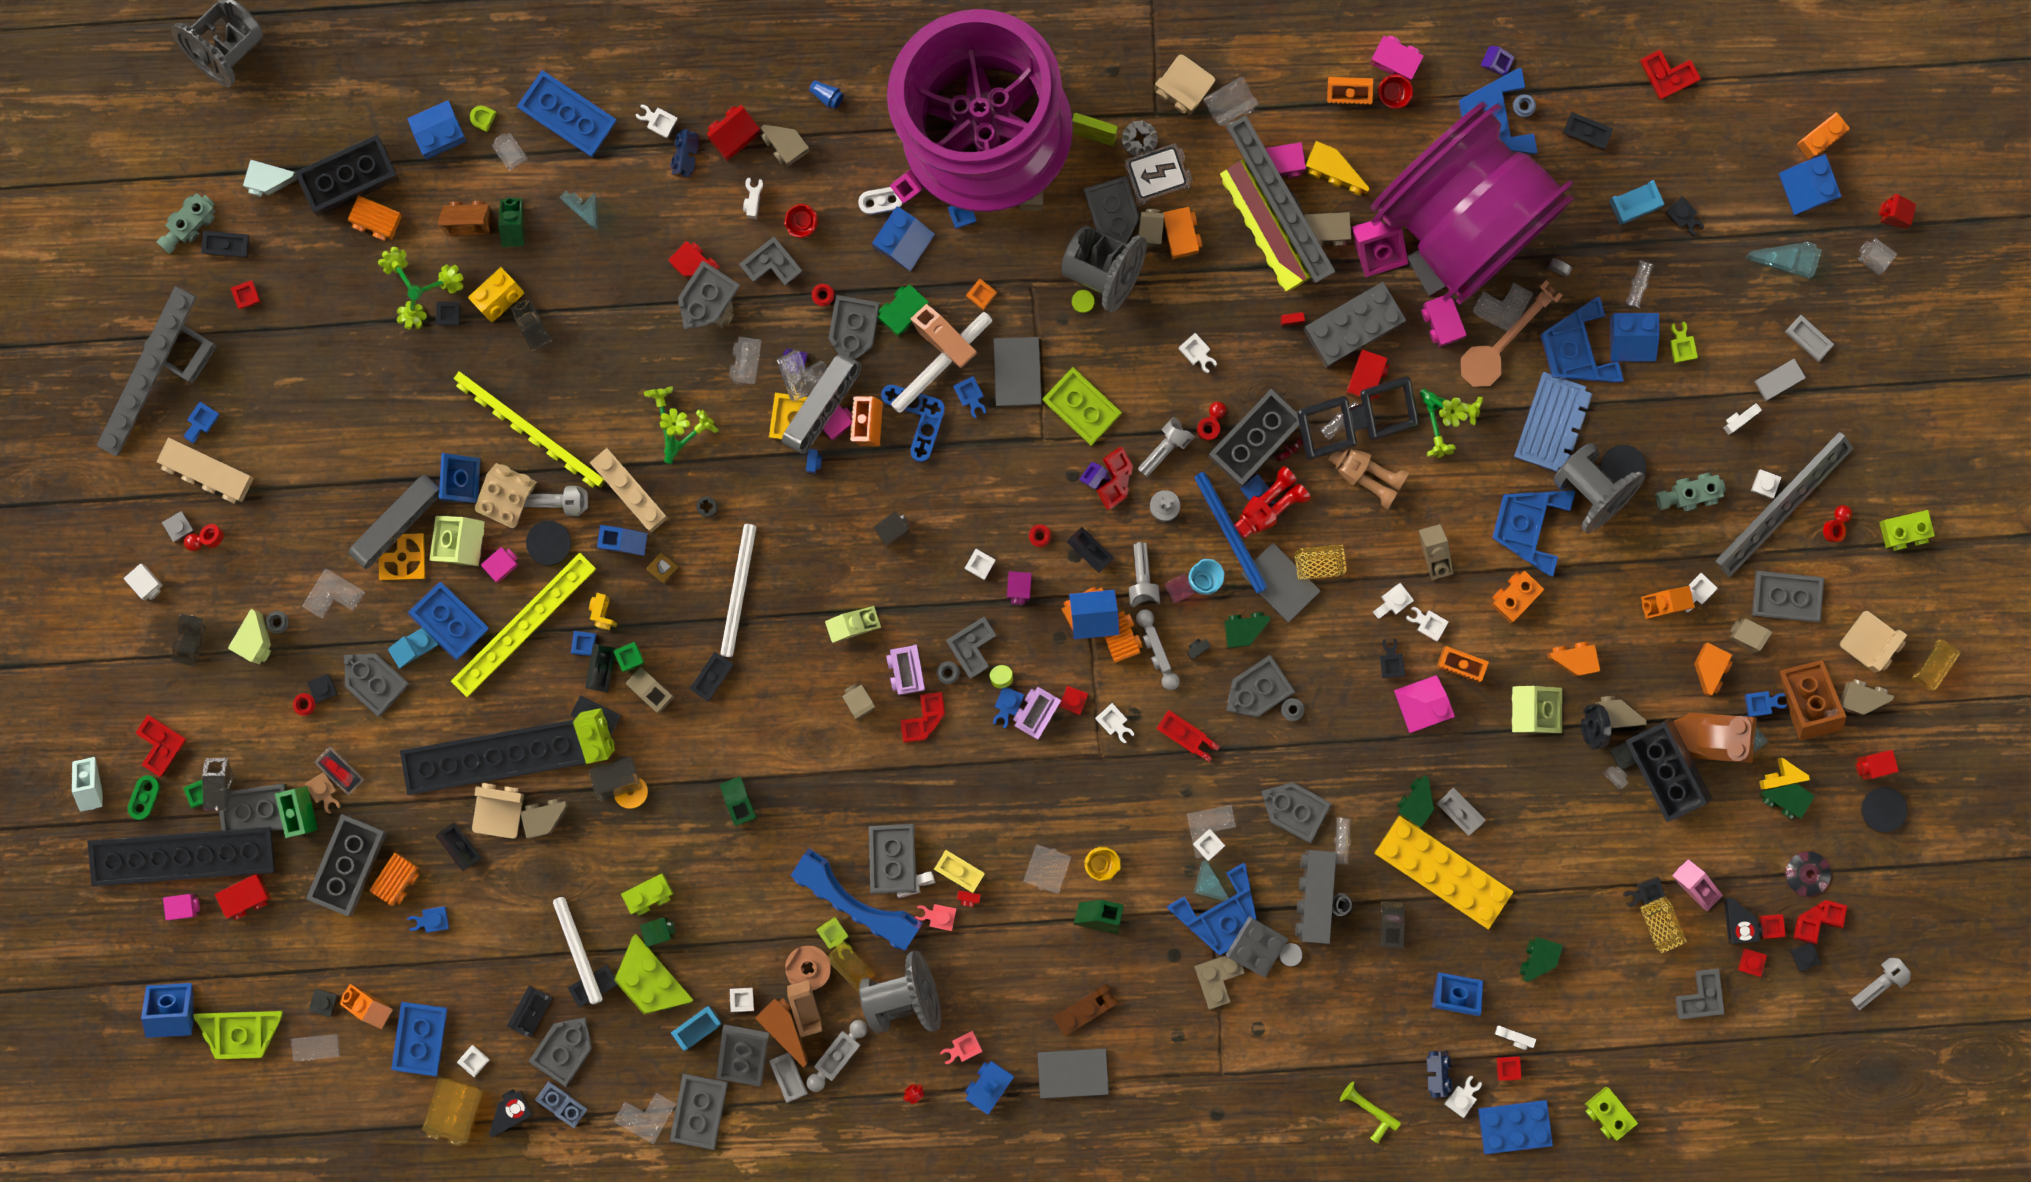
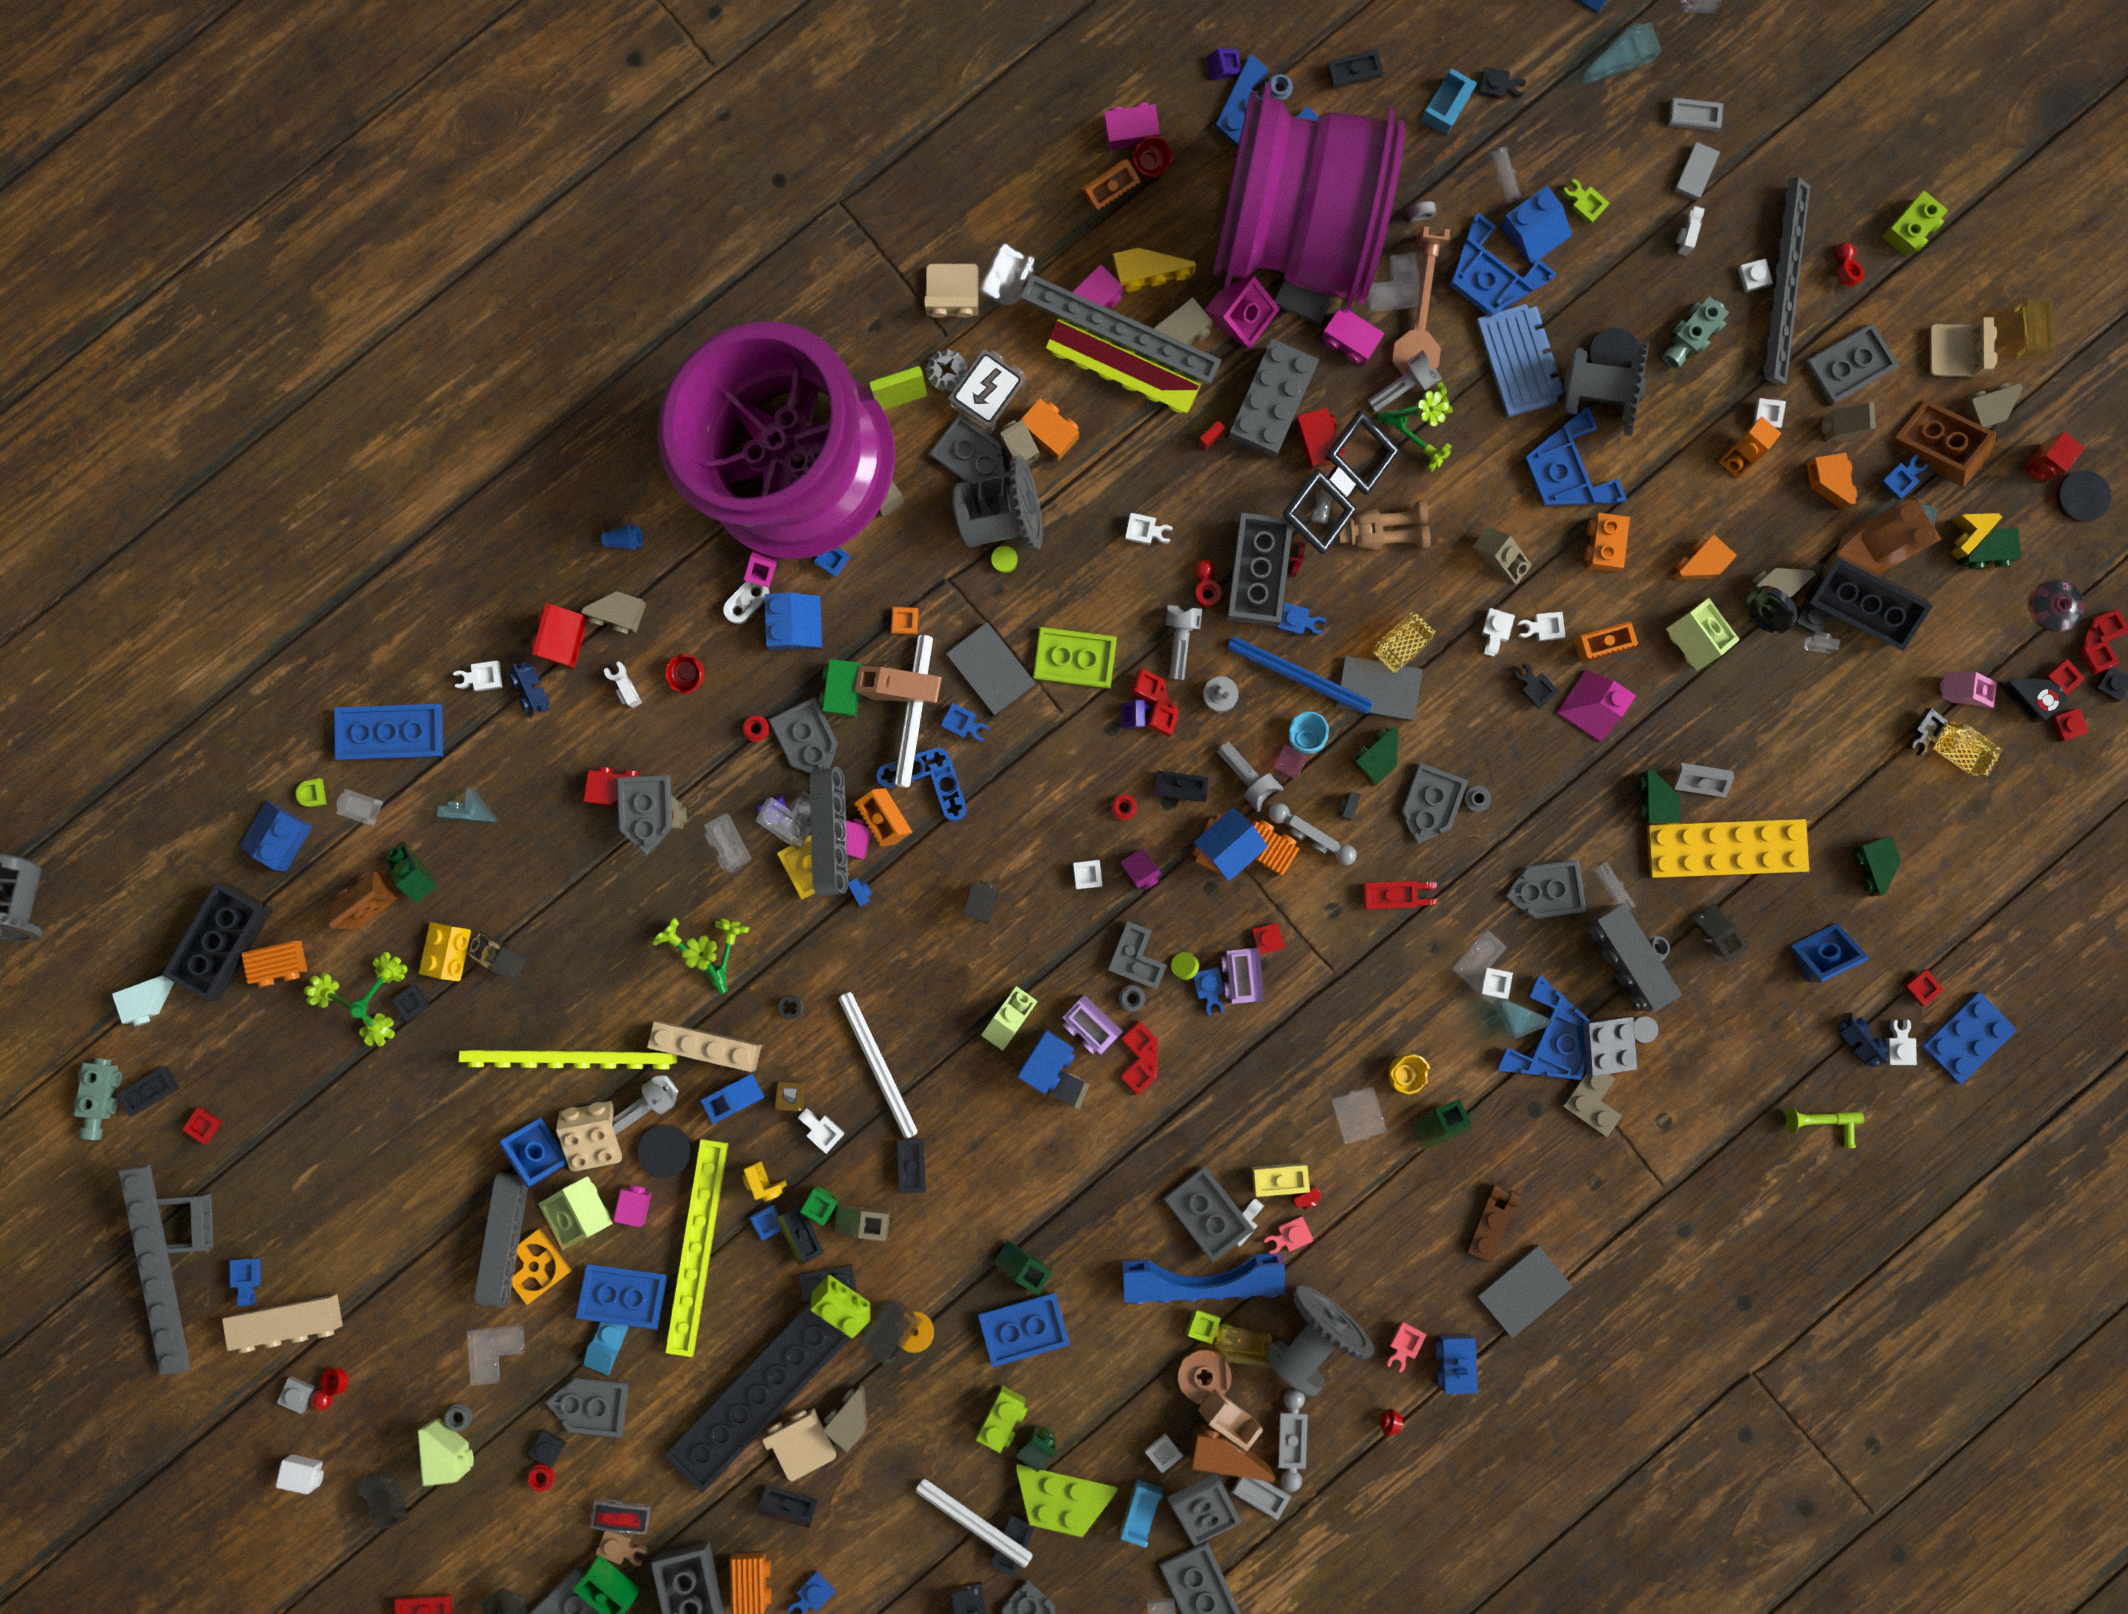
camera: 35 degrees left, 0 degrees up
dark grey plate [739,237,803,286] -> none
white plate [1095,703,1134,743] -> none
red piece [1234,466,1311,539] -> none
white plate [1495,1026,1536,1050] -> none
lime brick [1585,1087,1638,1141] -> none
dark grey plate [1675,968,1724,1019] -> none
none -> white plate [798,1108,844,1153]
none -> blue plate [978,1292,1070,1367]
none -> blue slope [1017,1029,1075,1094]
none -> light grey piece [1368,350,1442,412]

